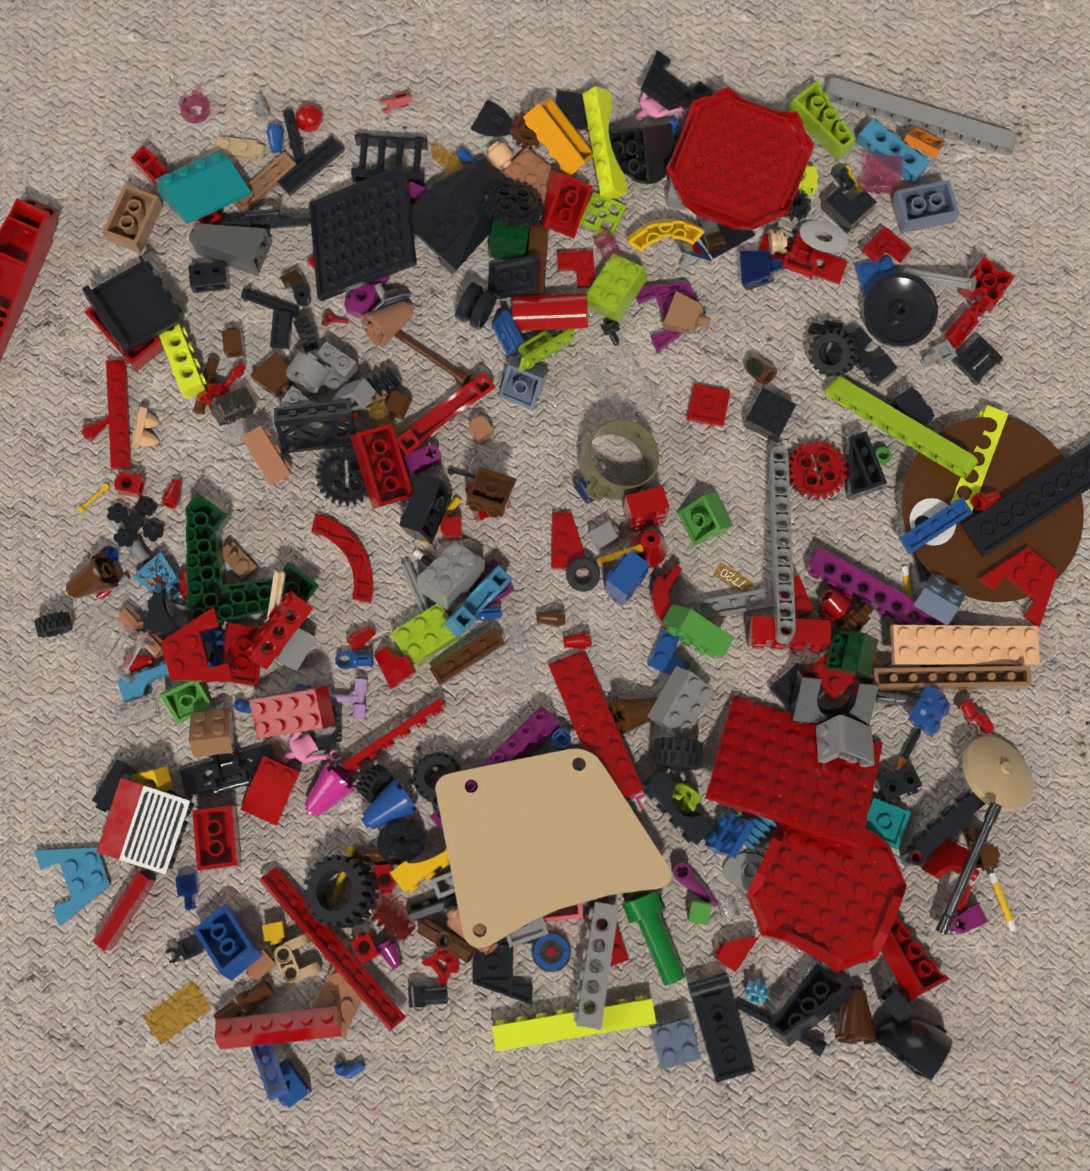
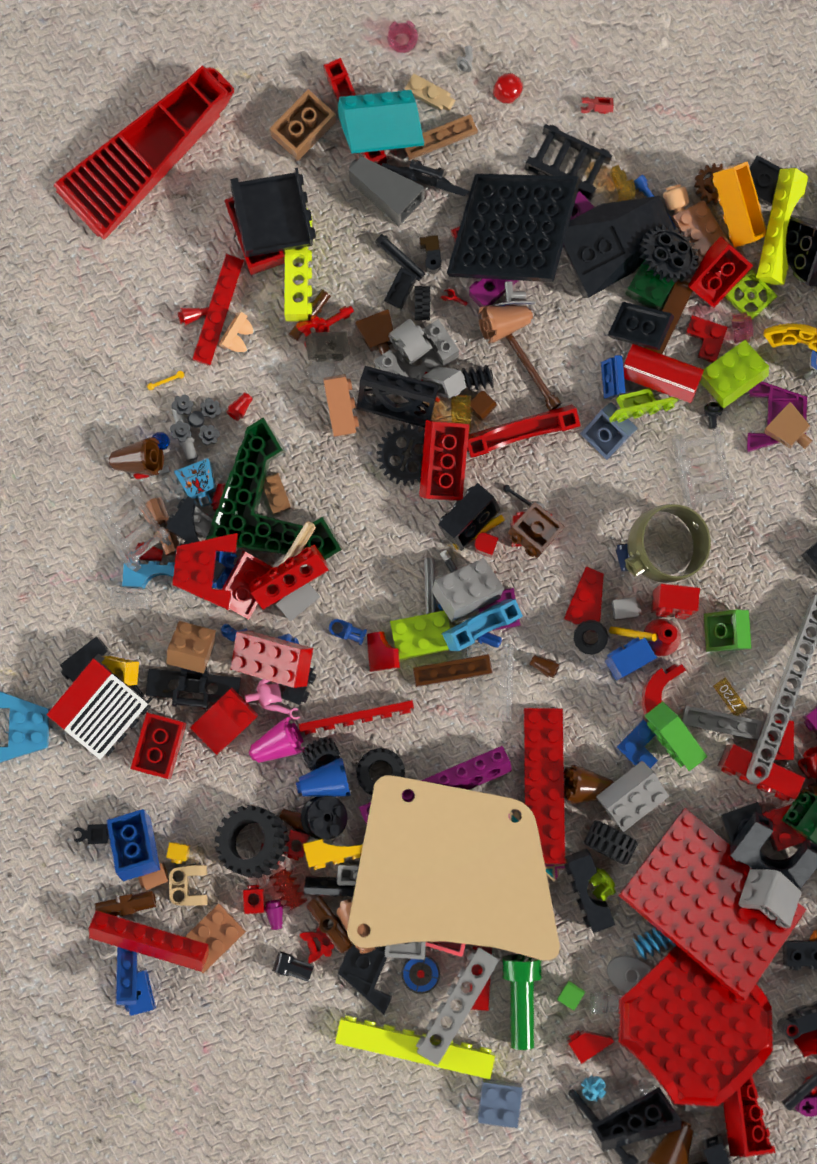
camera: 25 degrees right, 5 degrees up
black tyre [34,611,73,638] -> none
red brick [92,870,156,951] -> none
red brick [114,471,146,498] -> none
clear yellow piece [143,982,211,1045] -> none
bright green slope [160,681,213,724] -> none
clear blue plate [175,873,199,910] -> none
black brick [188,260,230,293] -> none
reddish brown brick [221,327,246,358] -> none
red plate [259,867,406,1032] -> none
blue cone [266,124,284,153] -> none
black plate [277,136,344,197] -> none
black pin [283,110,305,164] -> none
red tile [311,514,374,604] -> none
lavender bar [328,679,368,719] -> none
yellow bar [329,845,357,905] -> none
blue arm [334,1060,366,1079] -> none
red cone [346,625,376,651] -> none
magenta piece [403,445,442,475] -> none
black wheel [455,282,498,330] -> none
nougat piece [469,416,494,445] -> none
black shield [470,100,512,137] -> none
blue wheel [552,729,571,750] -> none
red cone [563,630,592,649] -> none
magenta piece [672,863,719,907] -> none
red tile [686,384,730,428] -> none
black hinge [687,972,756,1083] -> none
blue plate [704,811,755,859] -> none
teal plate [865,798,911,850] -> none

